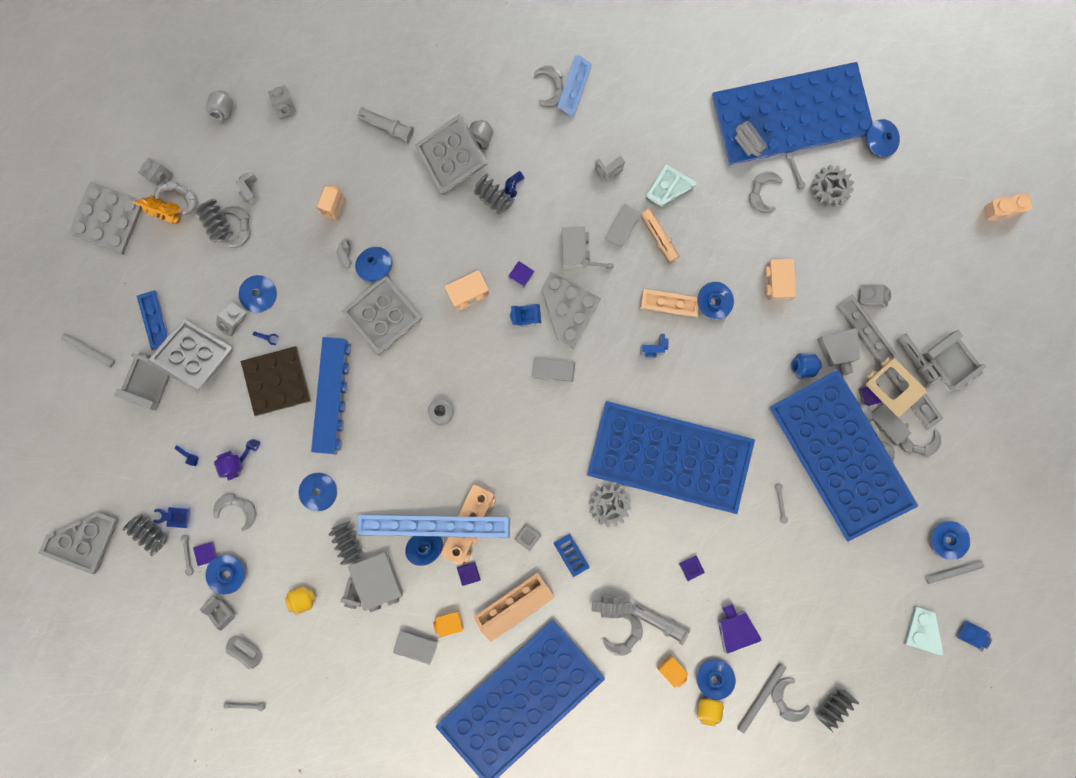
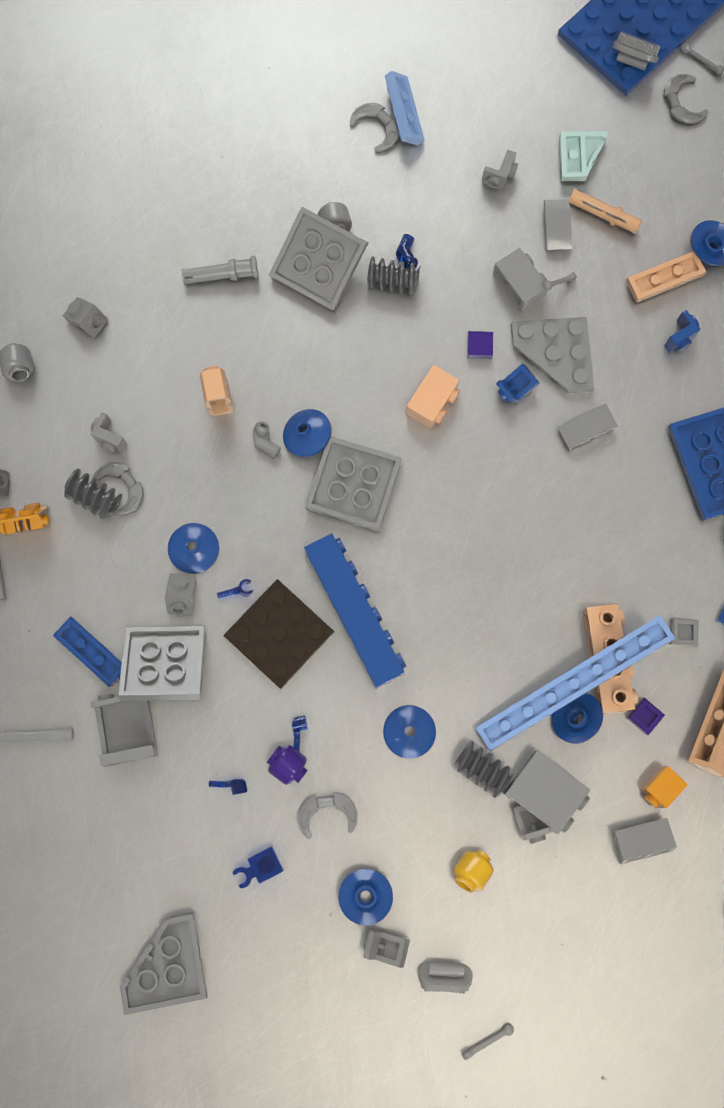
camera: 25 degrees left, 5 degrees down
dark grey piece [122,514,166,556] -> none
light grey piece [154,181,197,215] -> none
light grey hinge [181,535,194,576] -> none
dark purple tile [193,542,217,566] -> none
light grey head [428,399,454,425] -> none

